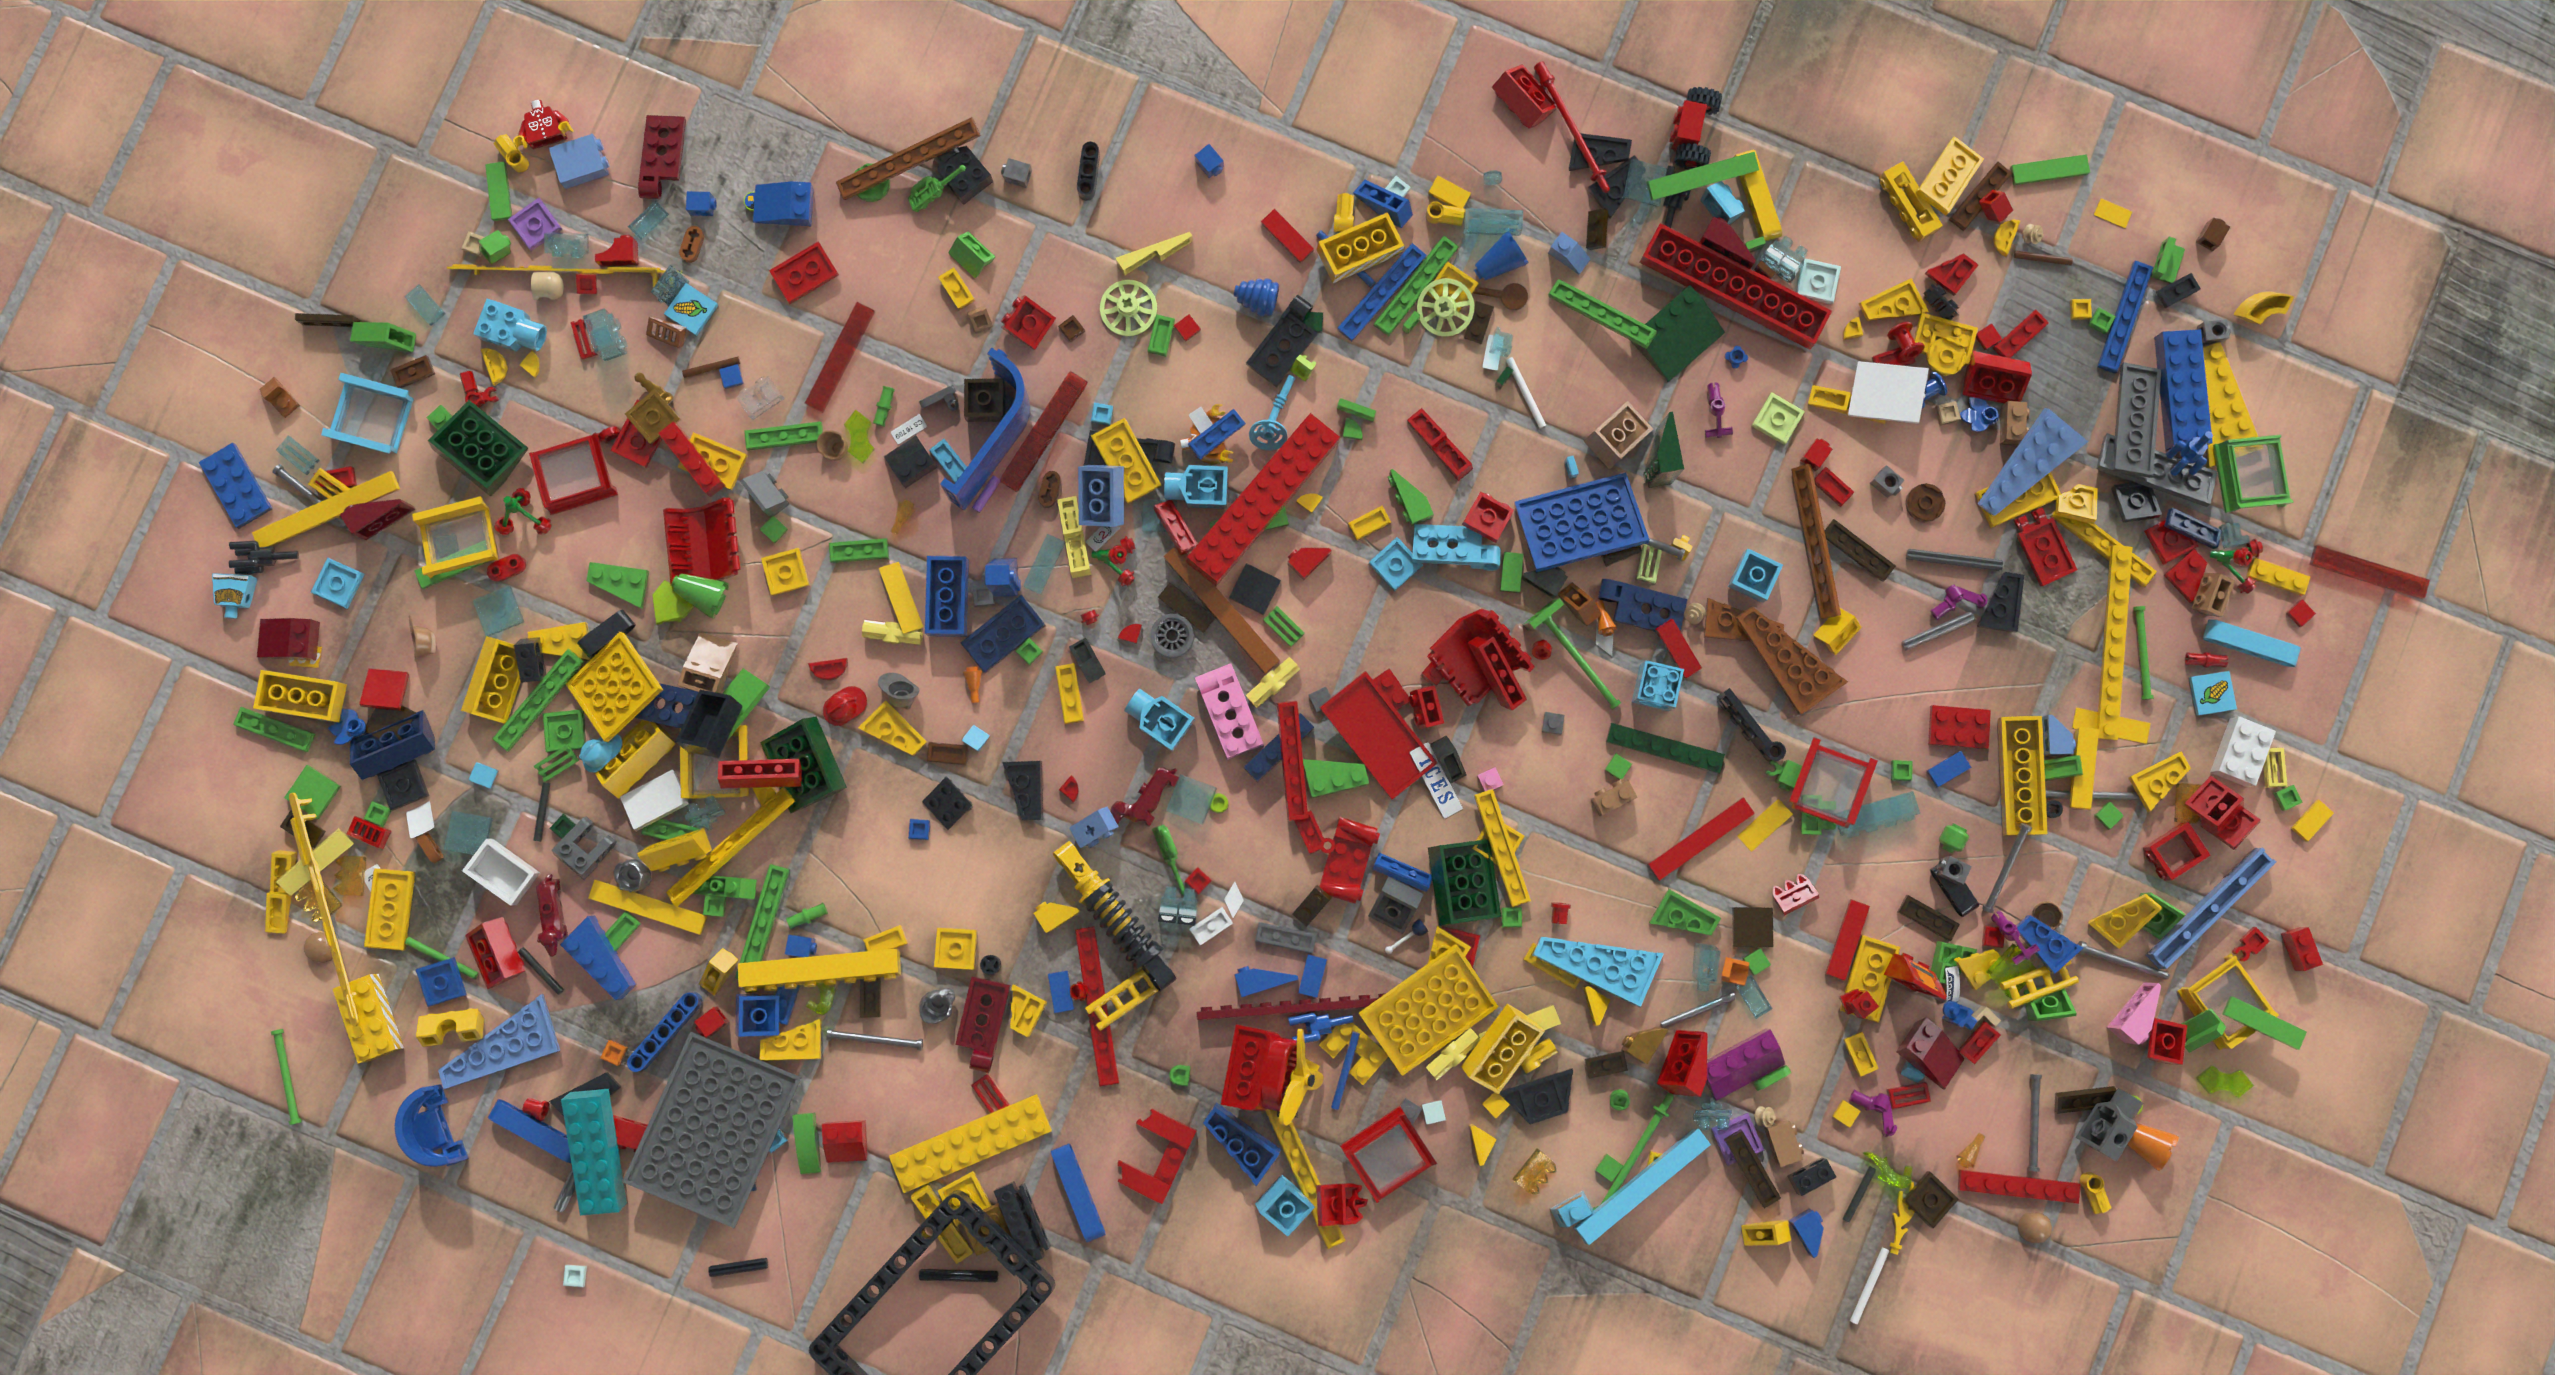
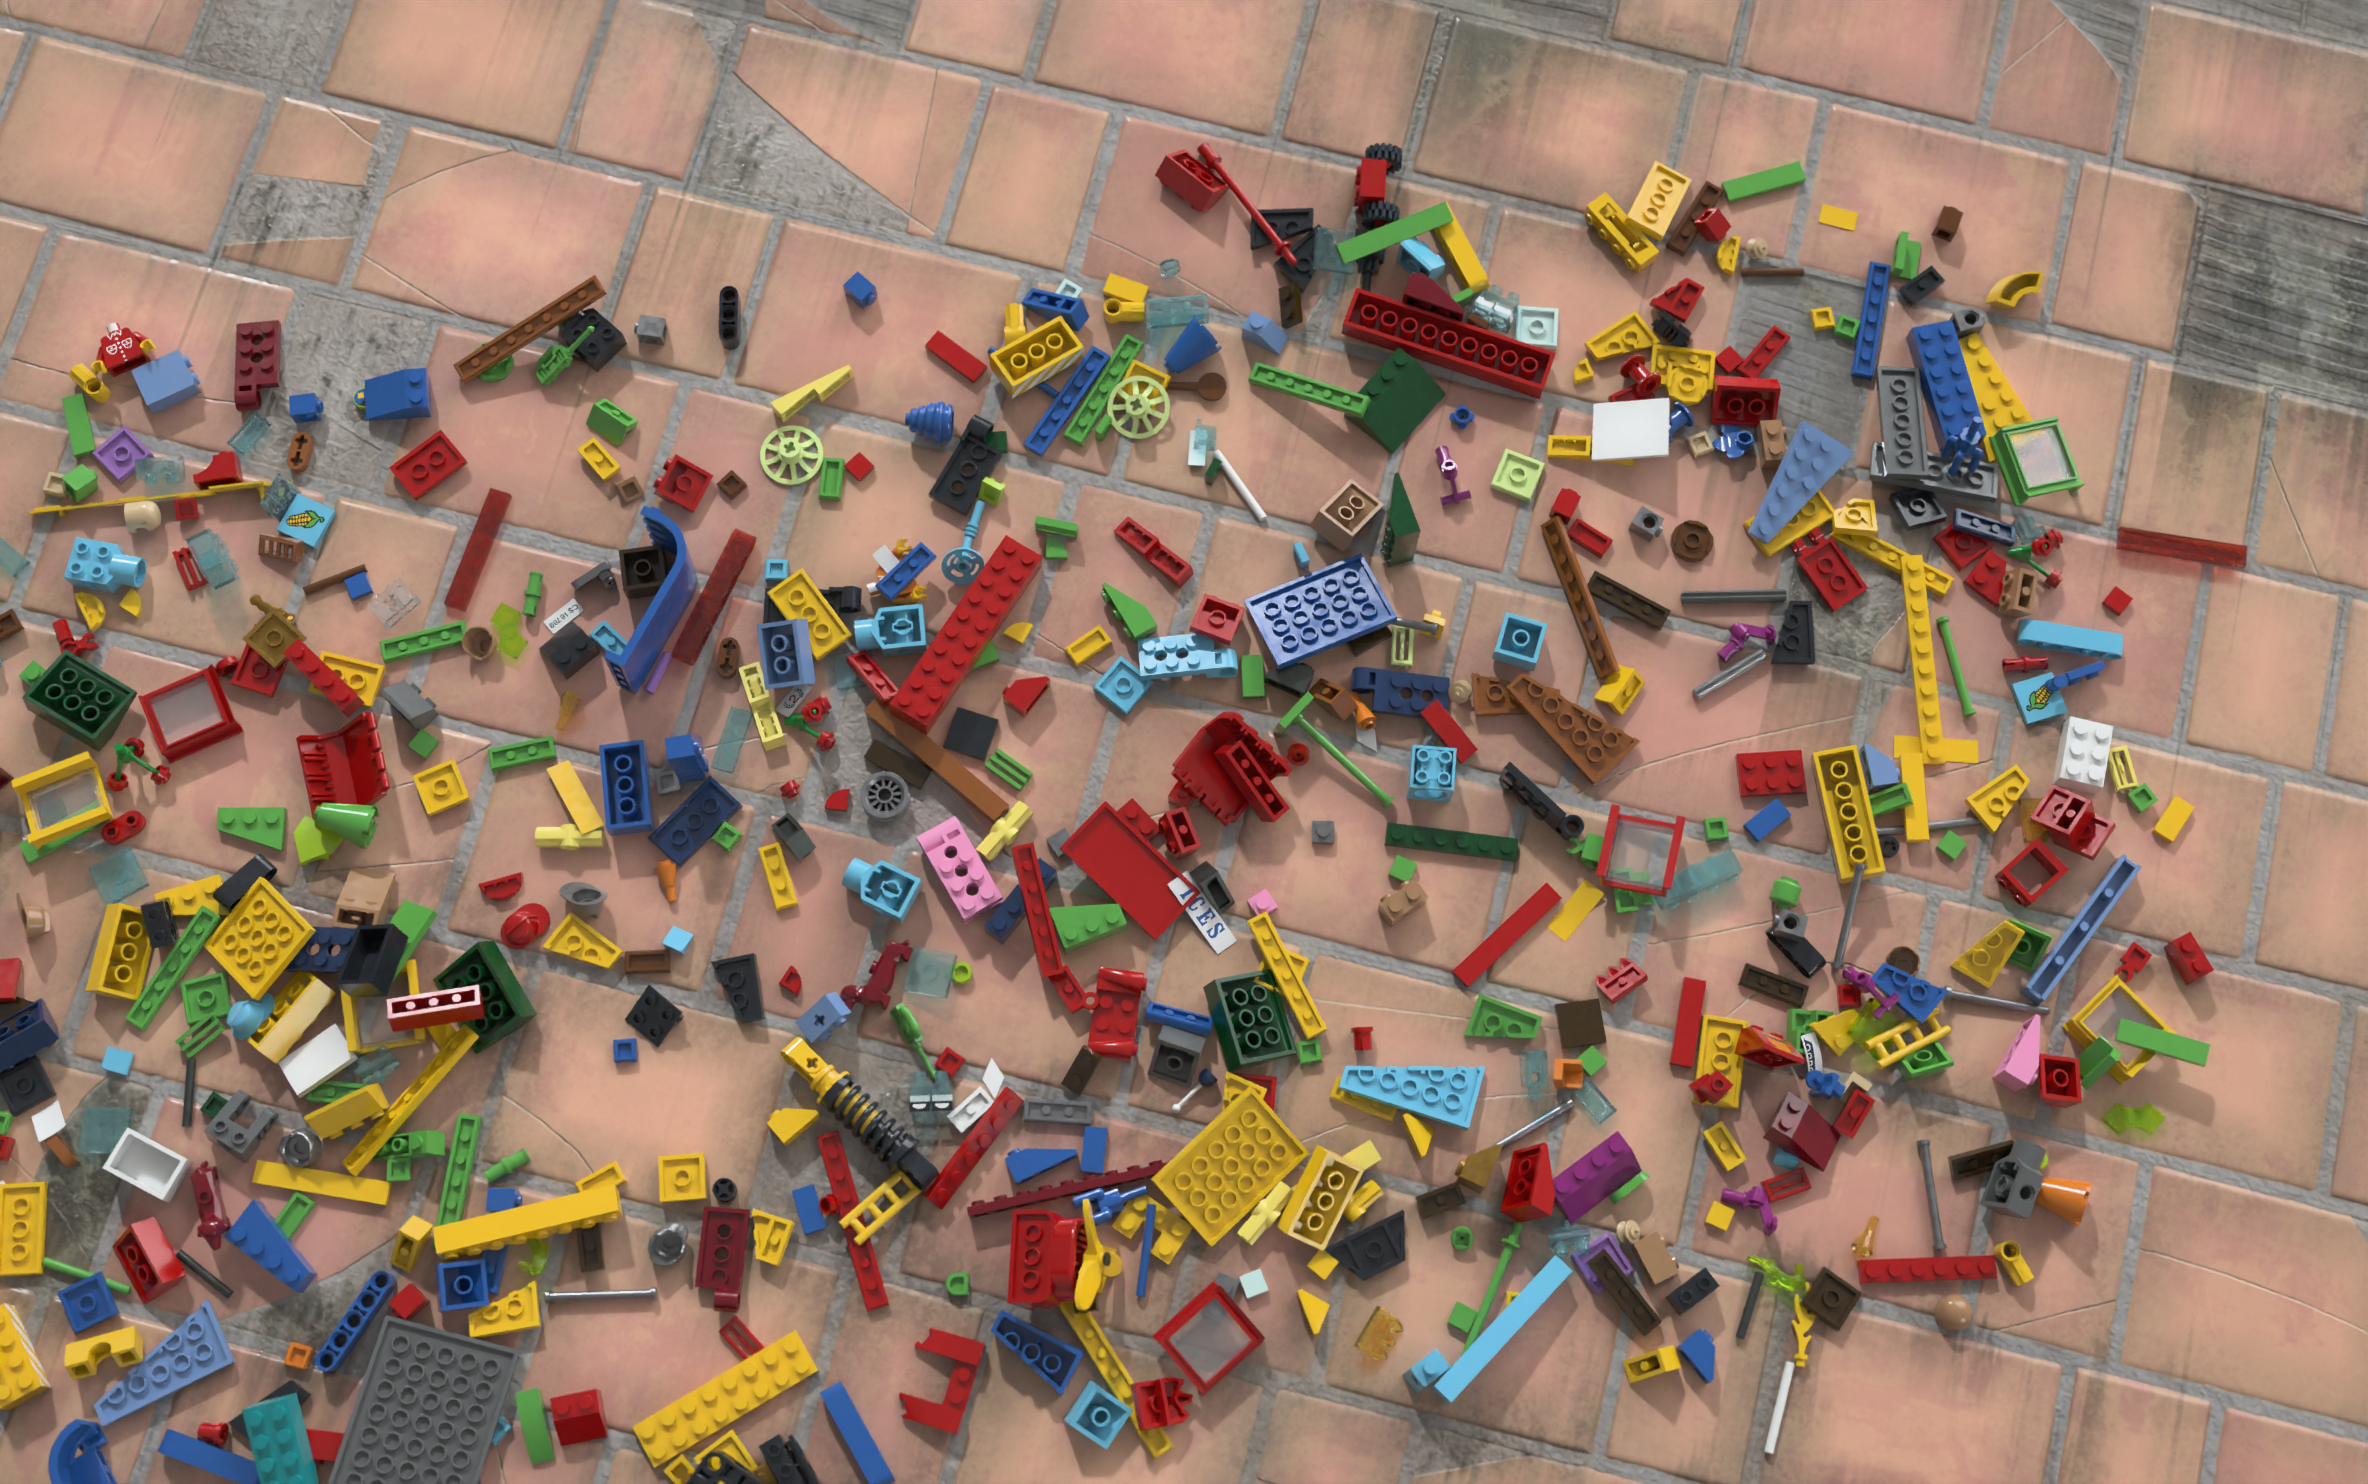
camera: 10 degrees left, 10 degrees down
dark brown plate [1464,301,1494,344] -> none
yellow plate [2246,558,2310,596] -> none
none -> red plate [923,1086,1024,1210]
none -> blue hinge [2044,661,2106,692]

